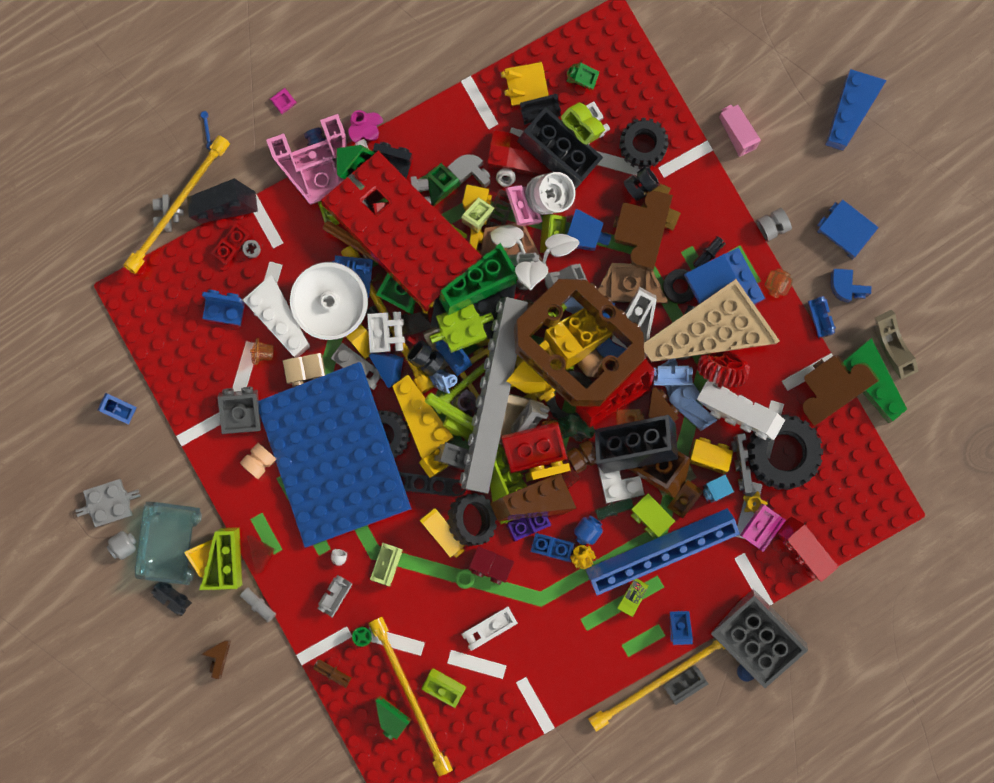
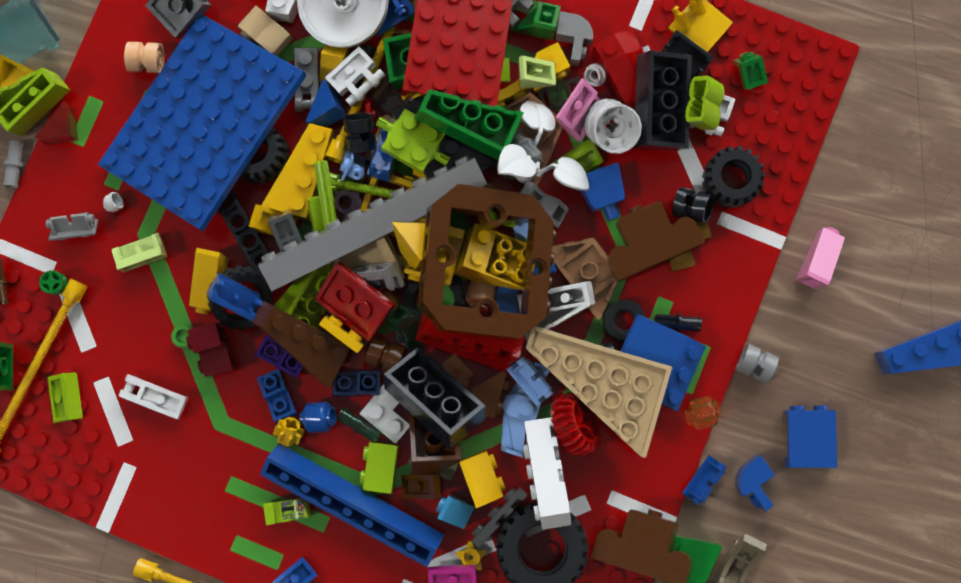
camera: 55 degrees right, 0 degrees up
none -> blue hinge [206,273,262,322]
none -> dark blue slope [332,371,381,397]

